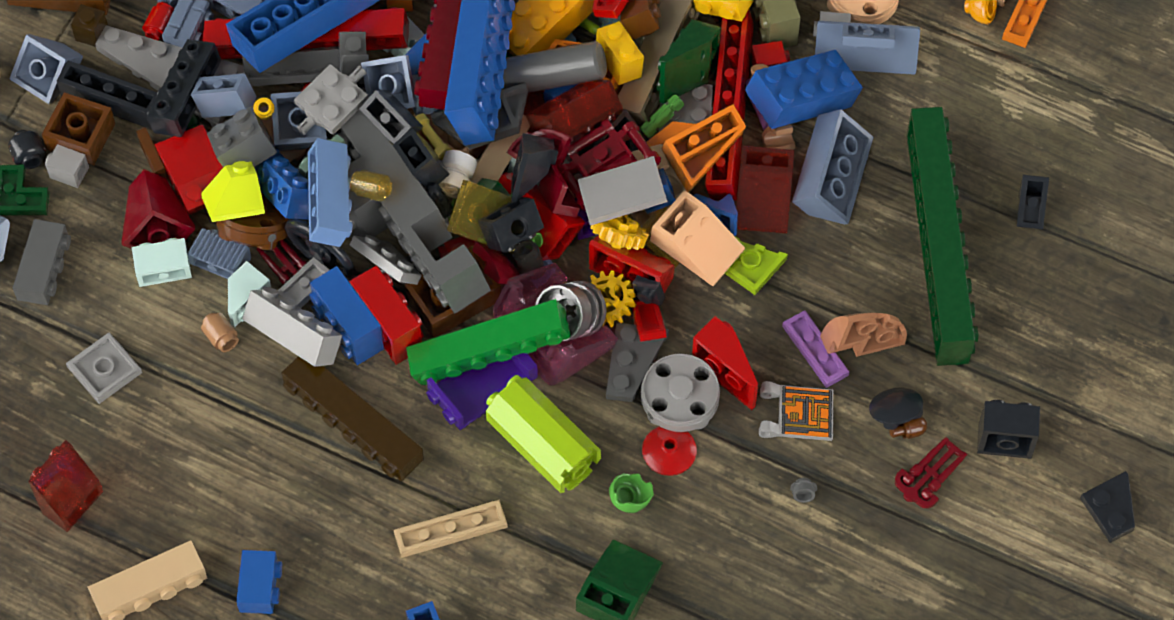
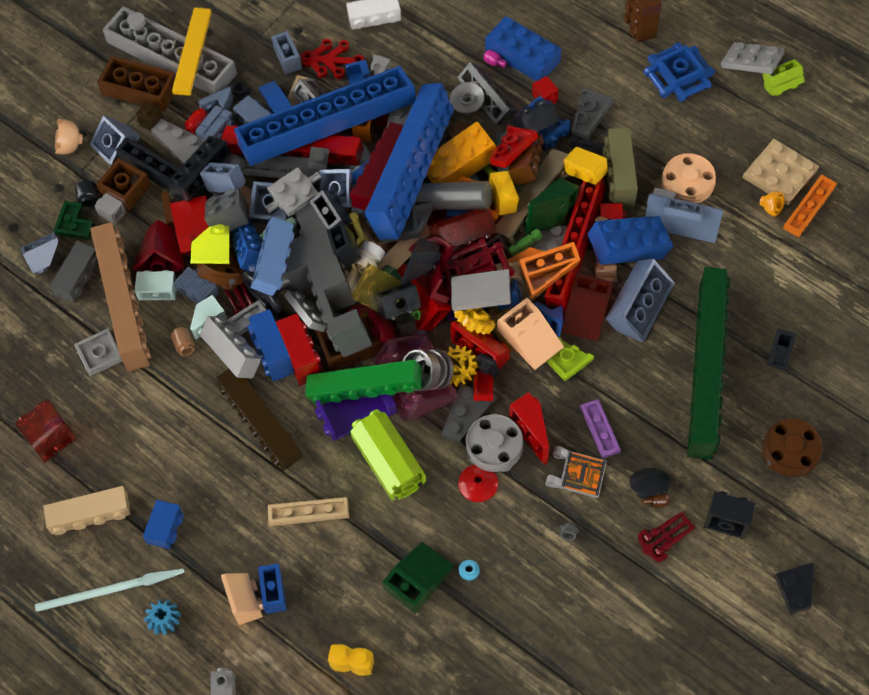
camera: 15 degrees right, 0 degrees up
yellow pin [253,98,275,120] -> none
clear yellow brick [350,170,392,201] -> none
black axle [426,184,454,219] -> none
bright green hair [609,473,654,513] -> none
nougat brick [820,313,907,357] -> none
none -> medium nougat brick [90,222,152,372]
none -> medium azure plate [459,560,479,581]
none -> reddish brown piece [762,419,823,477]

